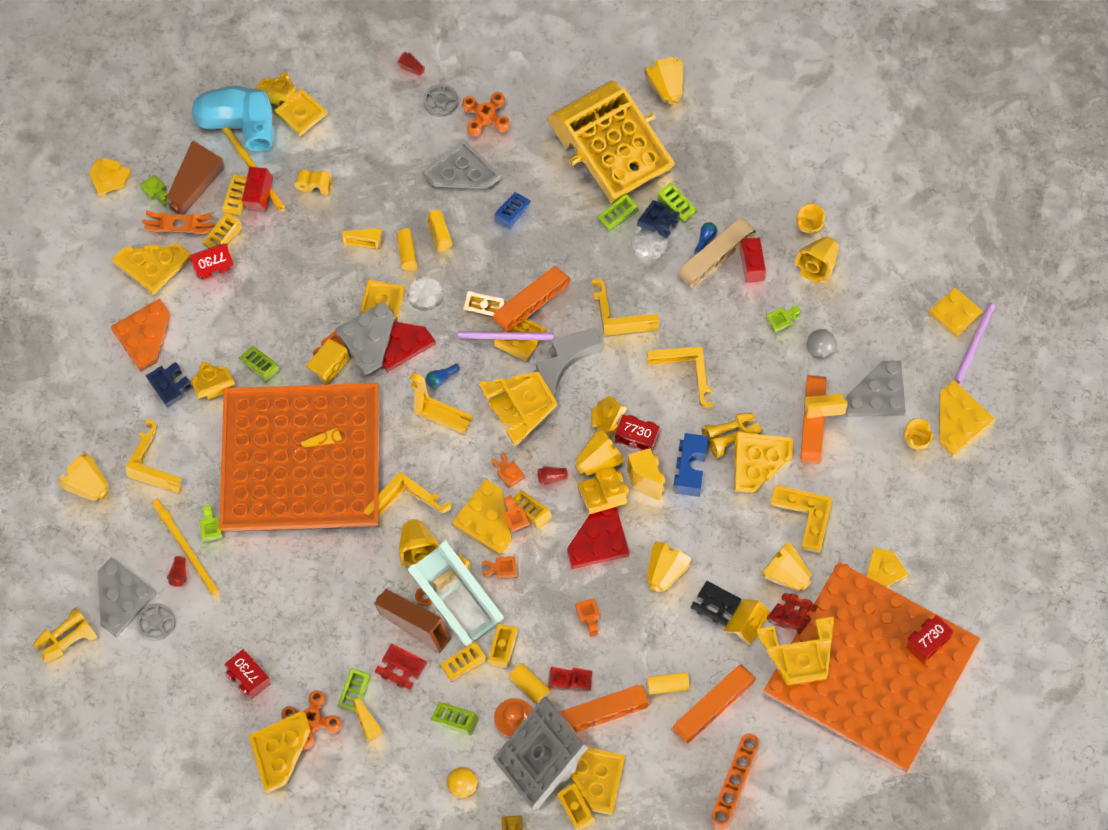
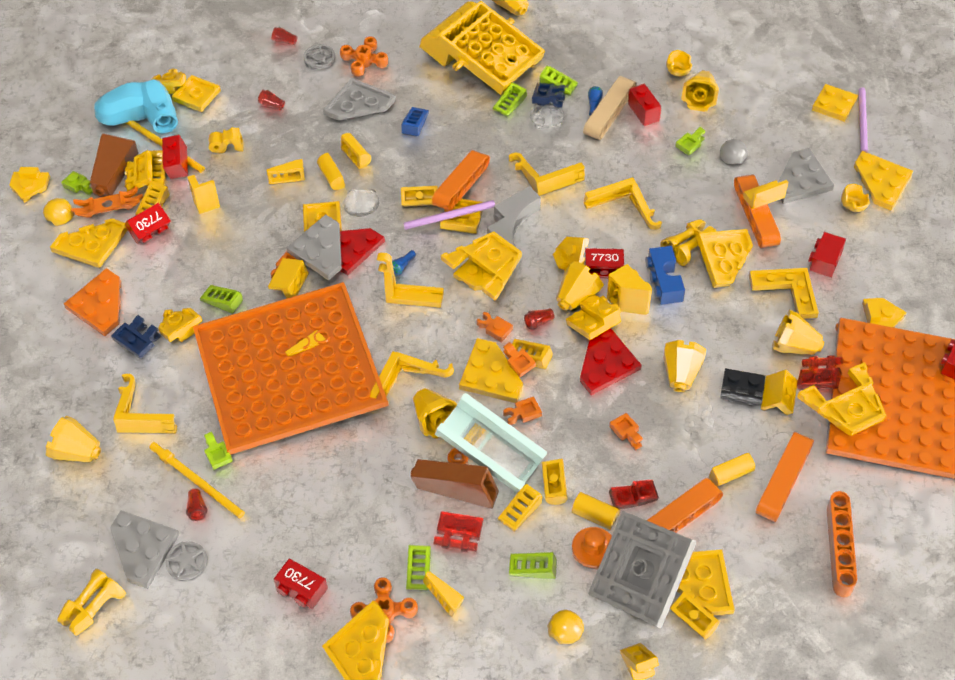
camera: 15 degrees left, 10 degrees down
none -> yellow hair [43,198,74,226]
none -> yellow plate [125,150,152,192]
none -> yellow panel [187,175,220,214]
none -> clear red cone [258,90,285,110]
none -> red brick [808,232,846,278]

